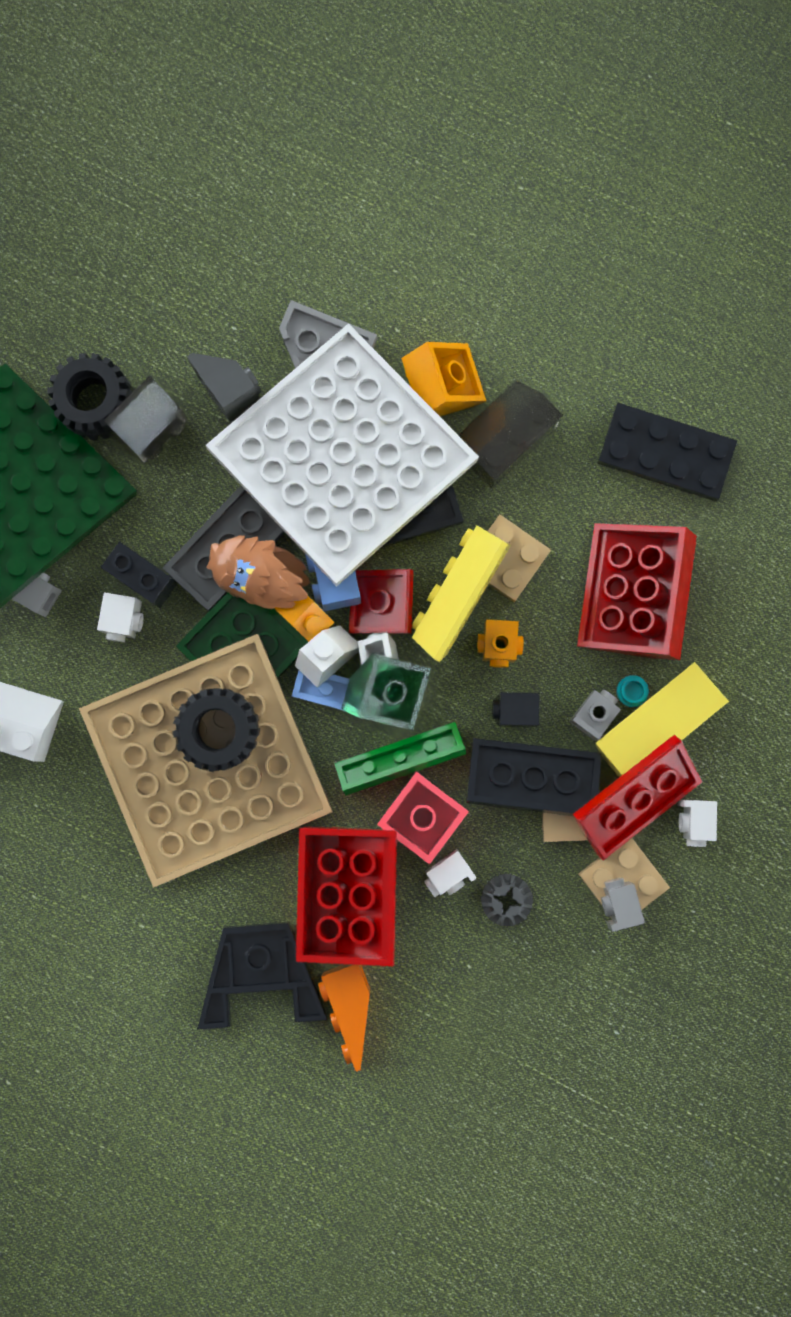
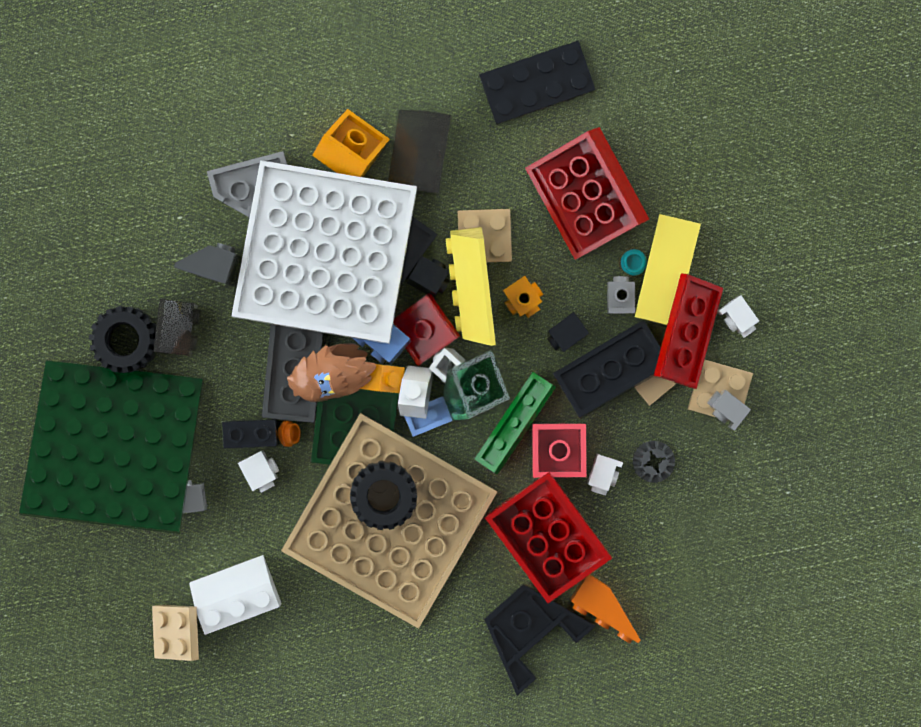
camera: 50 degrees left, 5 degrees up
none -> orange plate [277,421,301,447]
none -> black brick [407,256,450,298]

